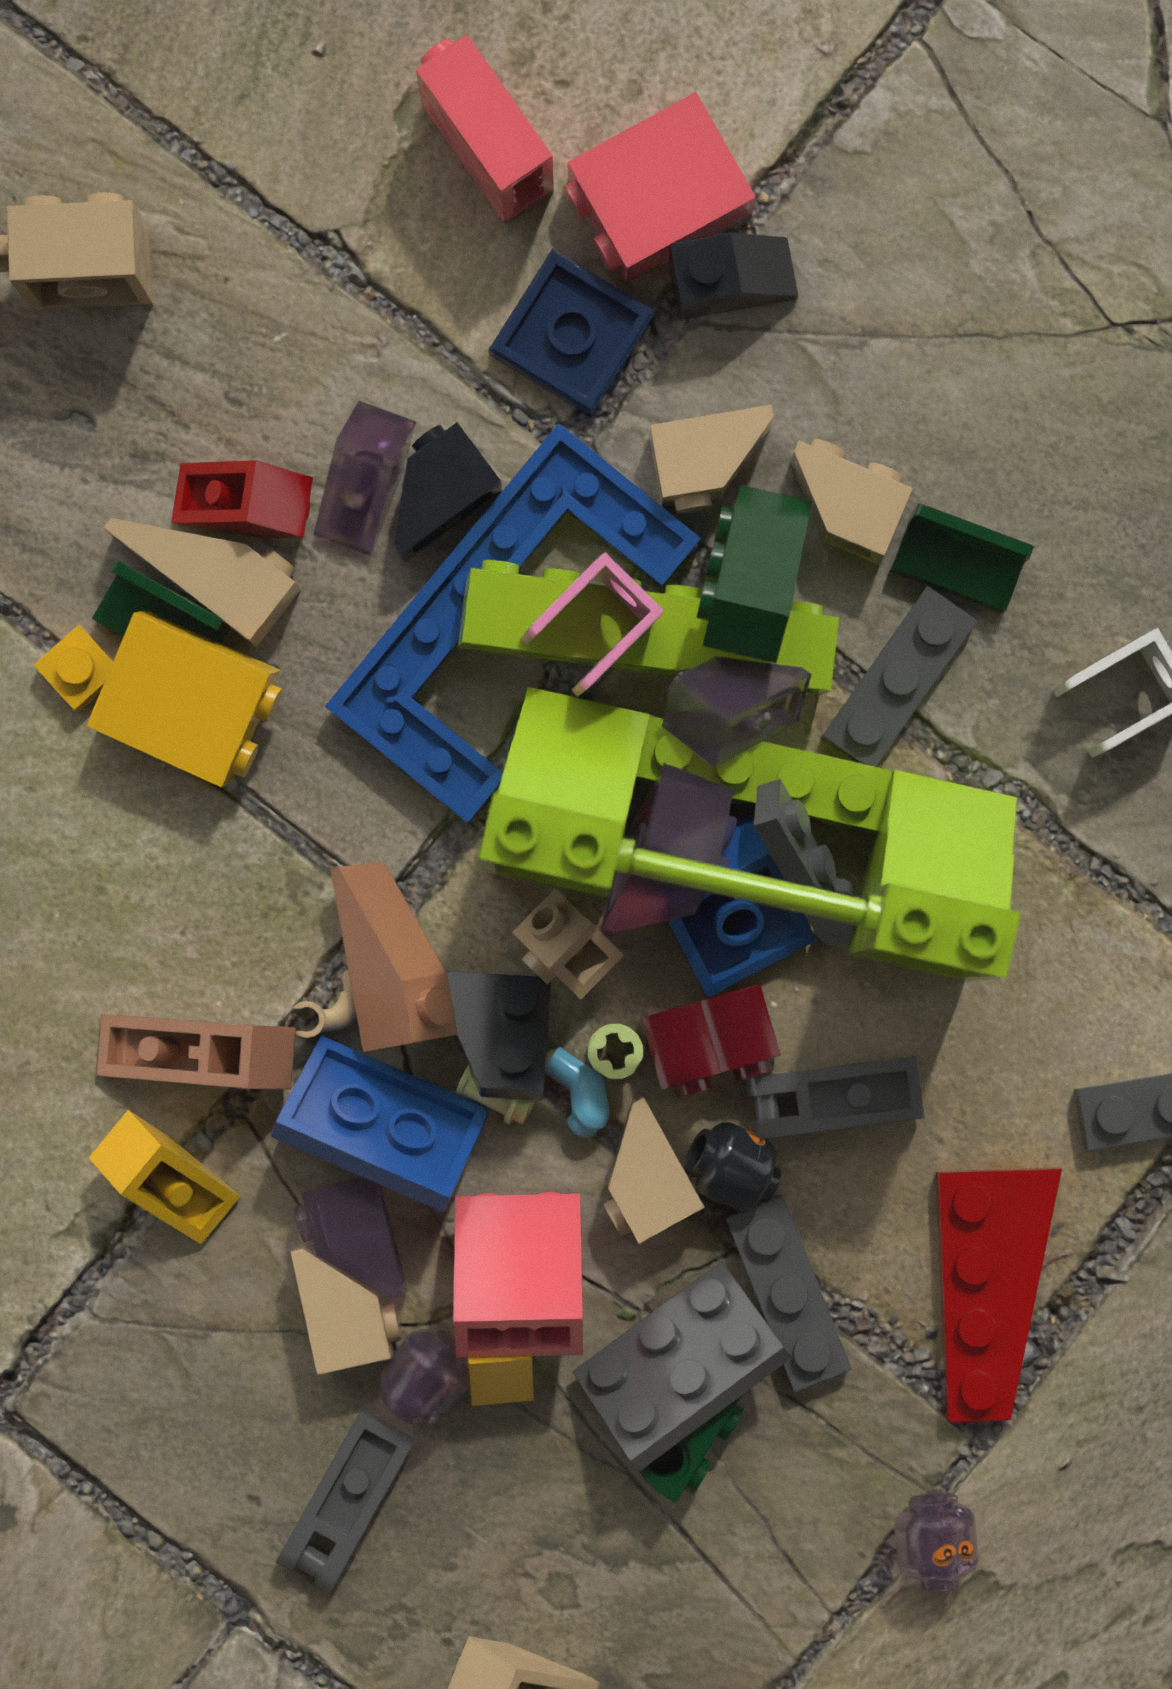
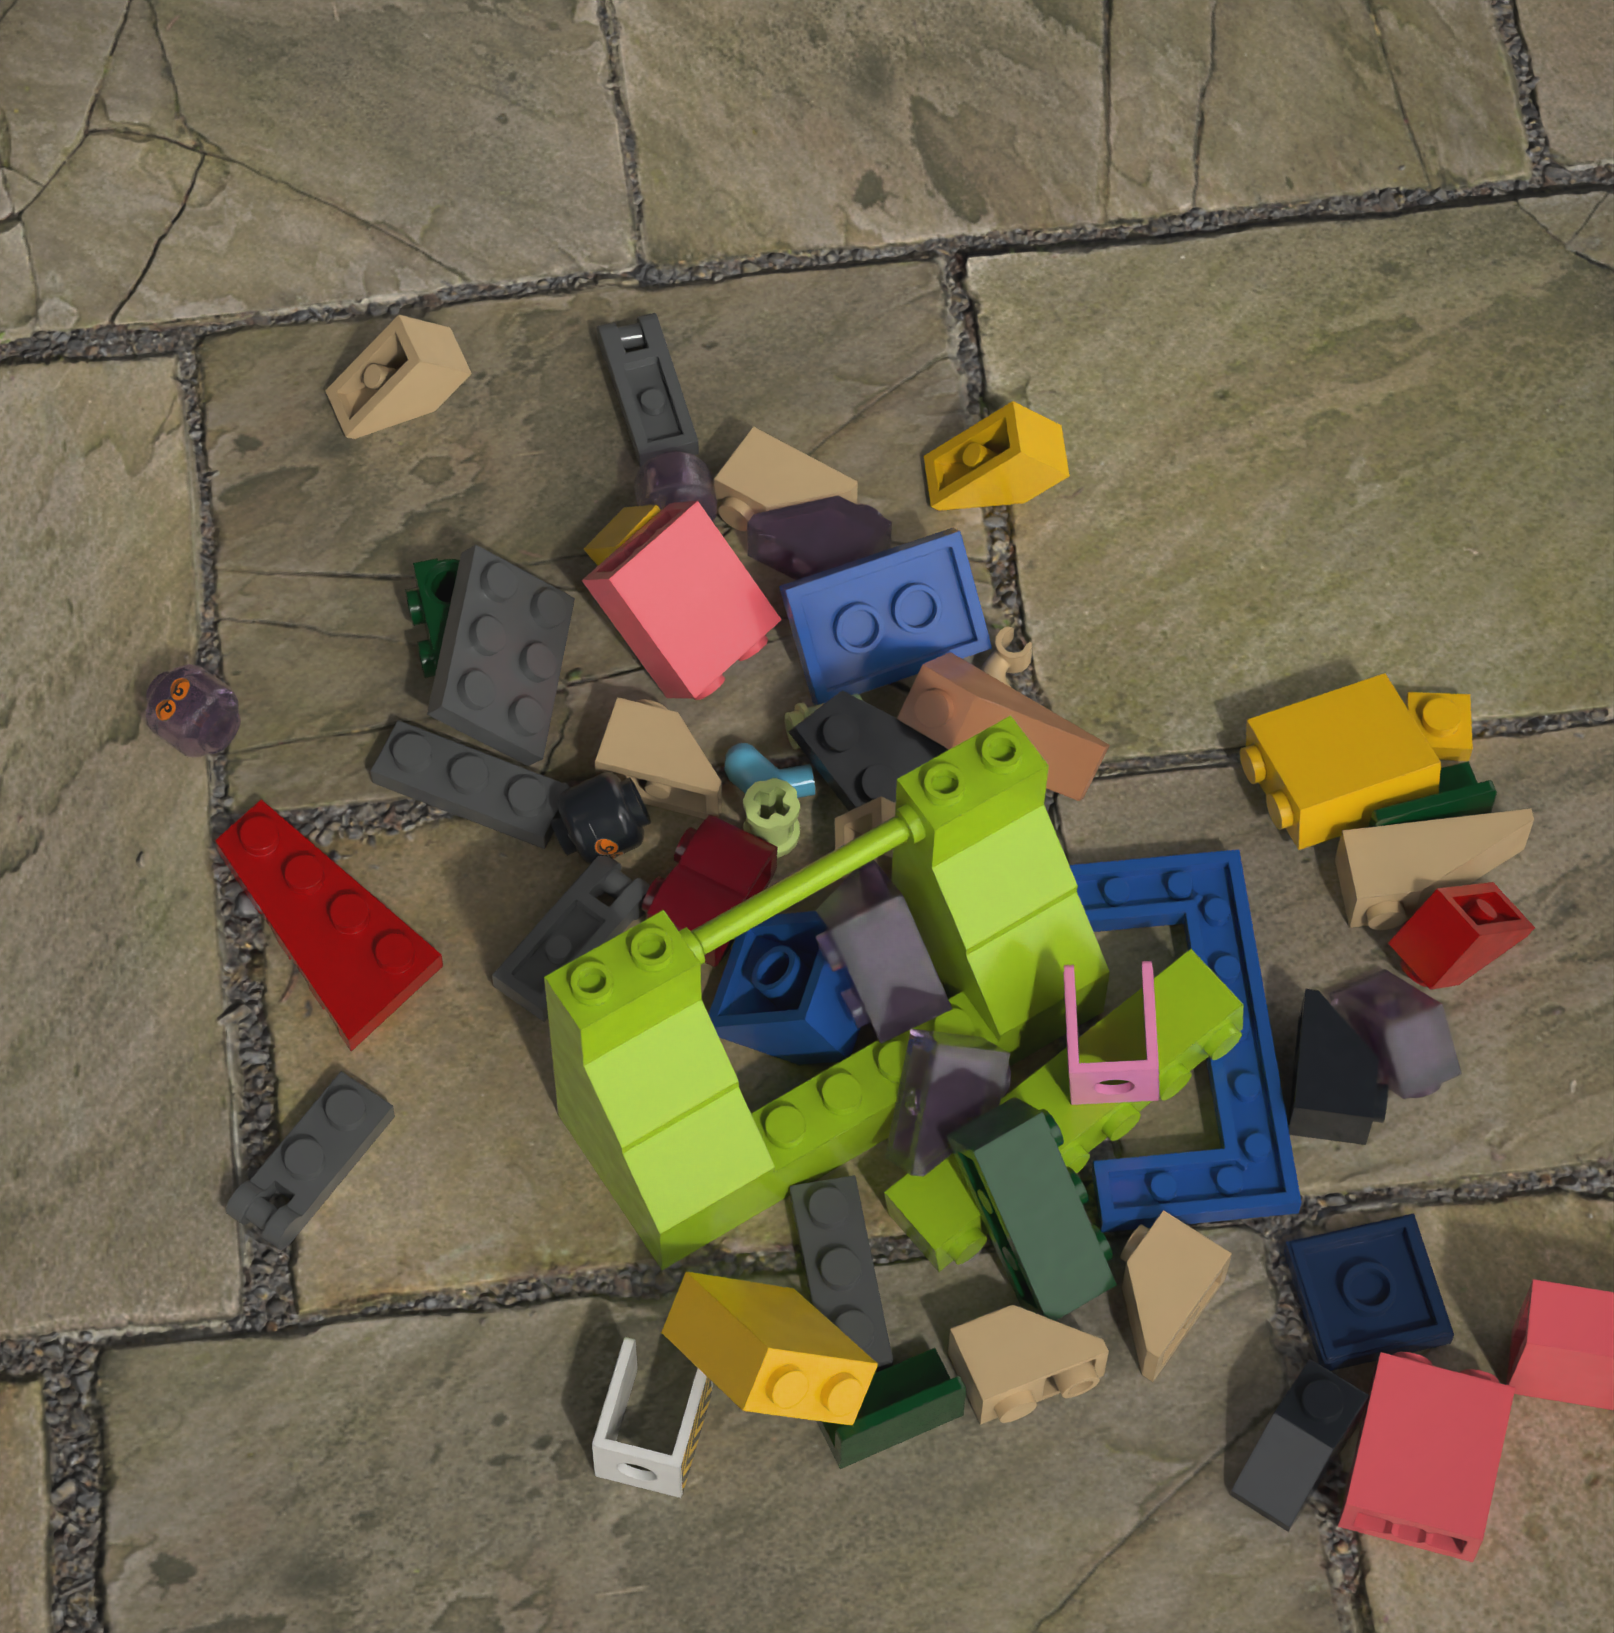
camera: 135 degrees right, 25 degrees down
nougat slope [97,1014,295,1090] -> none
dark grey plate [753,779,857,946] -> none
none -> yellow brick [661,1271,878,1426]

